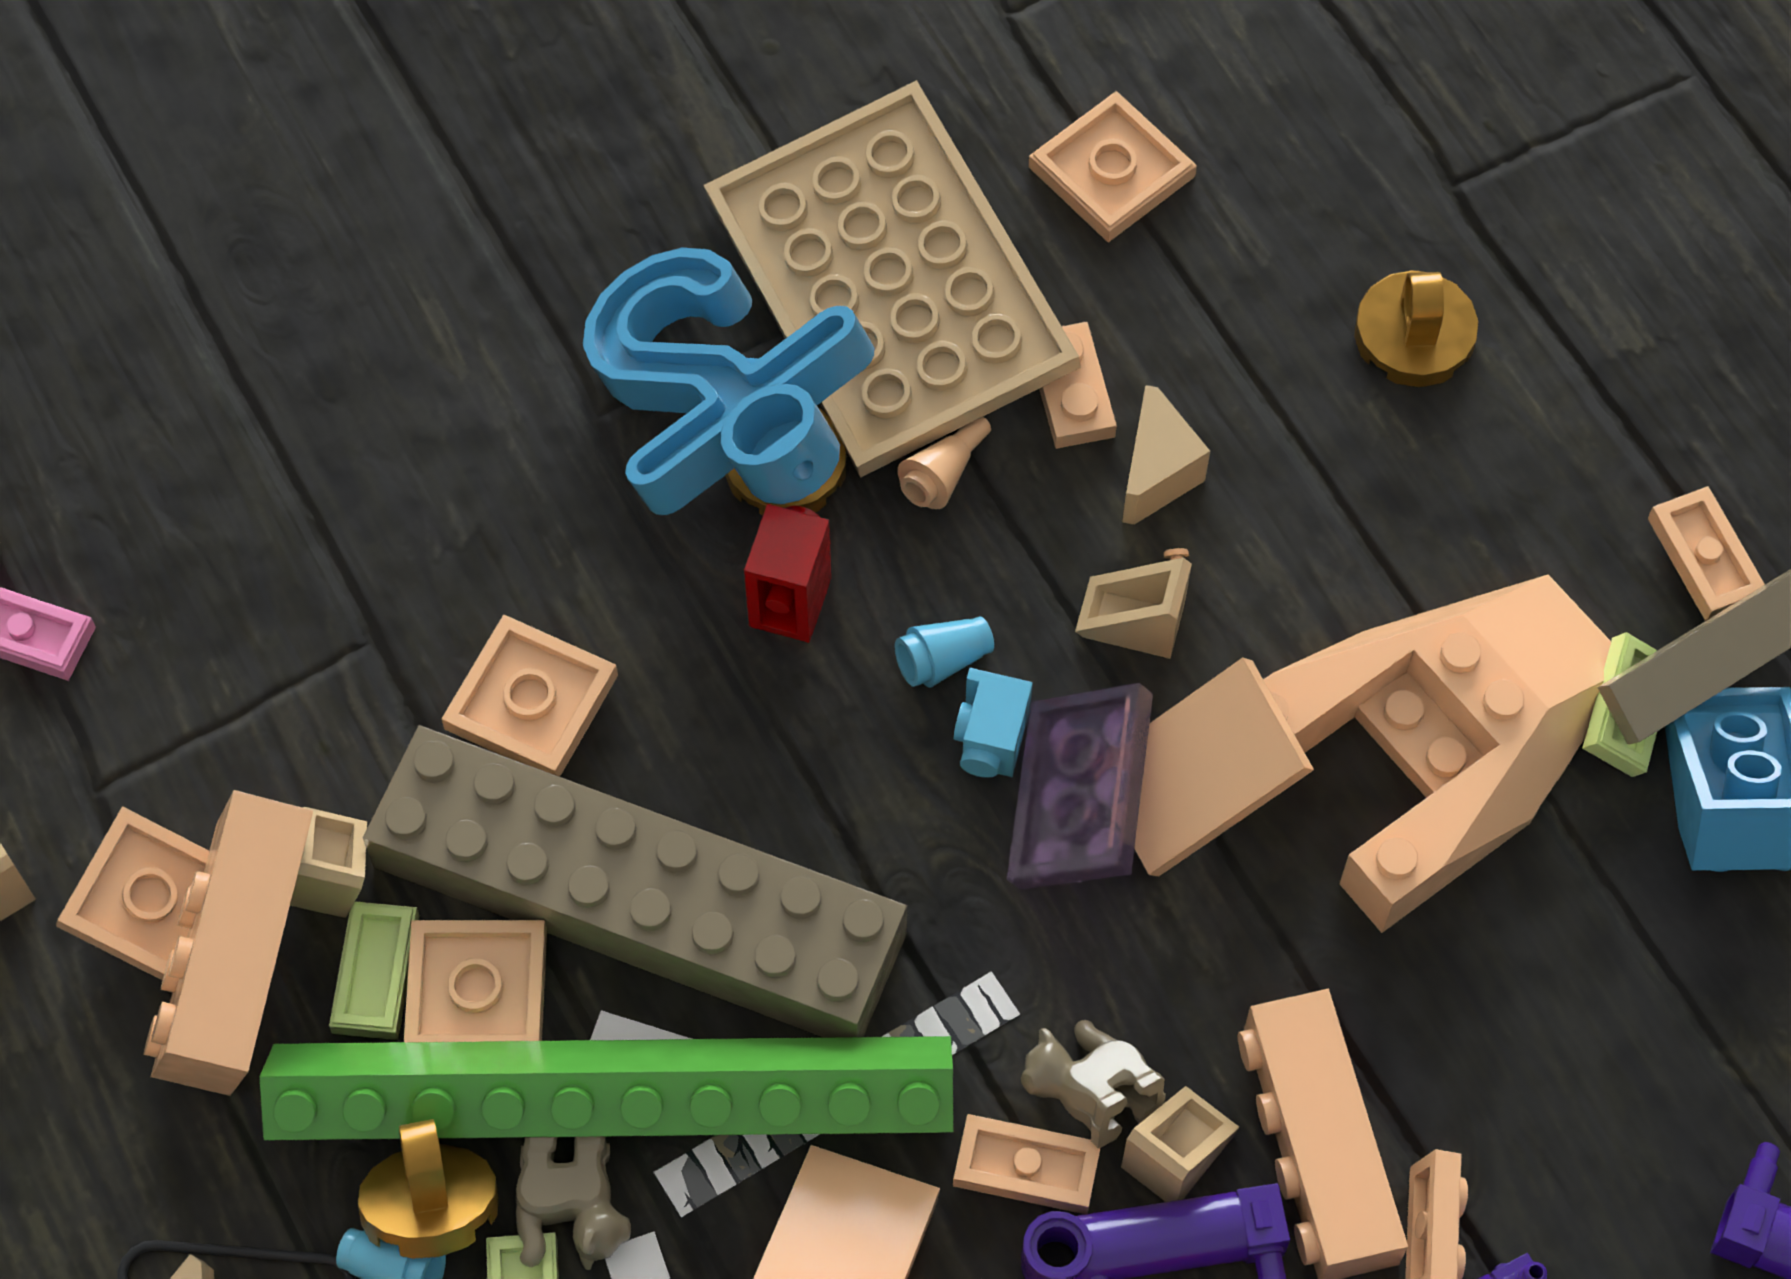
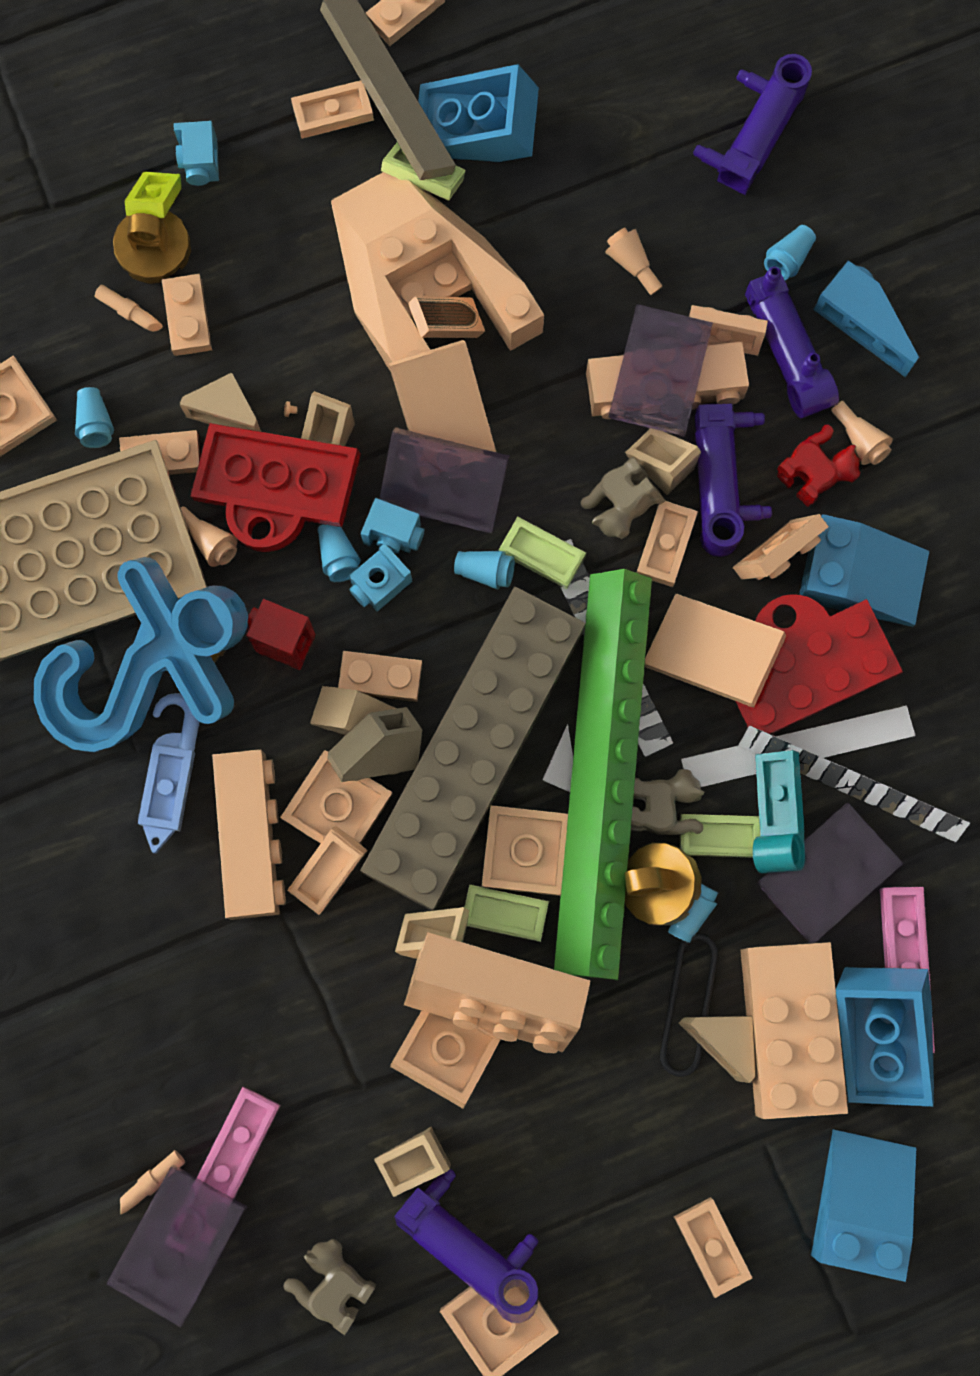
camera: 85 degrees left, 15 degrees up
none -> medium azure cone [75,387,114,448]
none -> light nougat piece [95,284,163,332]
none -> neon yellow plate [125,172,181,219]
none -> light blue plate [138,693,199,854]
none -> light nougat plate [162,274,212,356]
none -> medium azure brick [174,121,219,186]
none -> red plate [190,423,361,552]
none -> light nougat brick [212,749,286,920]
none -> light nougat tile [287,826,368,915]
none -> tan slope [310,686,397,735]
none -> dark tan slope [328,707,422,782]
none -> light nougat plate [338,651,423,702]
none -> medium azure brick [349,543,412,612]
none -> tile [408,296,485,338]
none -> medium azure cone [454,551,515,590]
none -> yellowish green tile [499,516,586,589]
none -> light nougat cone [605,227,663,296]
none -> clear purple plate [608,304,713,436]

